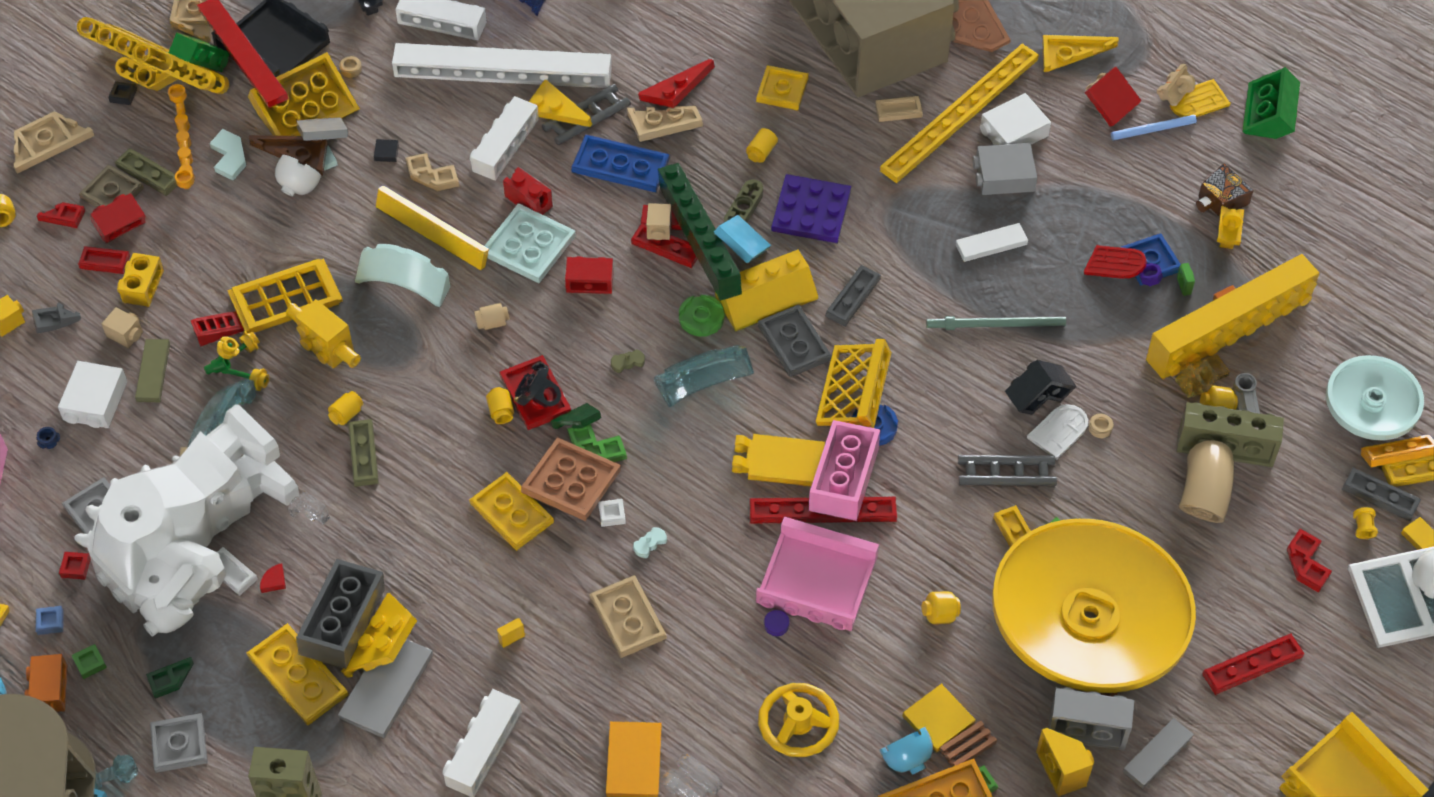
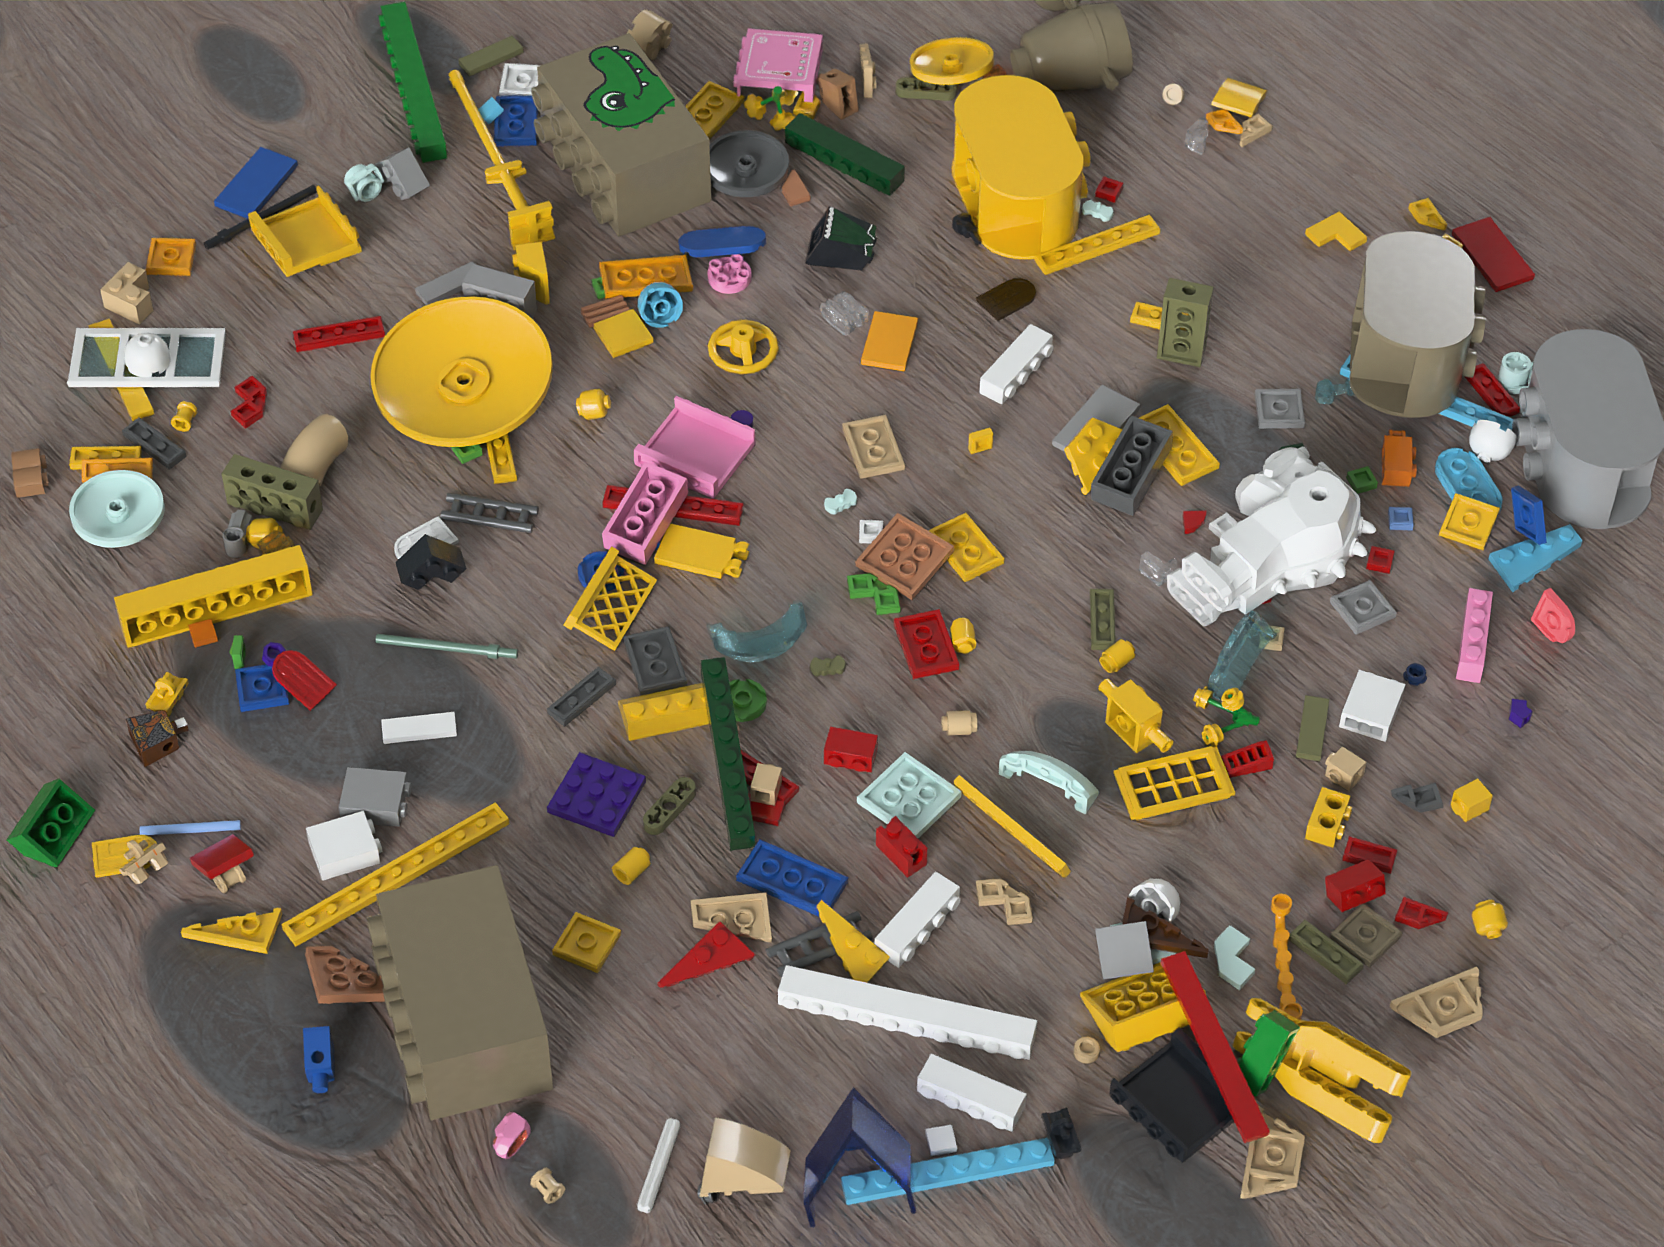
camera: 170 degrees left, 5 degrees down
black tile [374,139,399,162] -> none
black tile [514,362,561,407] -> none
dark green tile [551,403,601,429] -> none
medium azure tile [714,215,771,263] -> none
tan tile [1088,414,1113,438] -> none

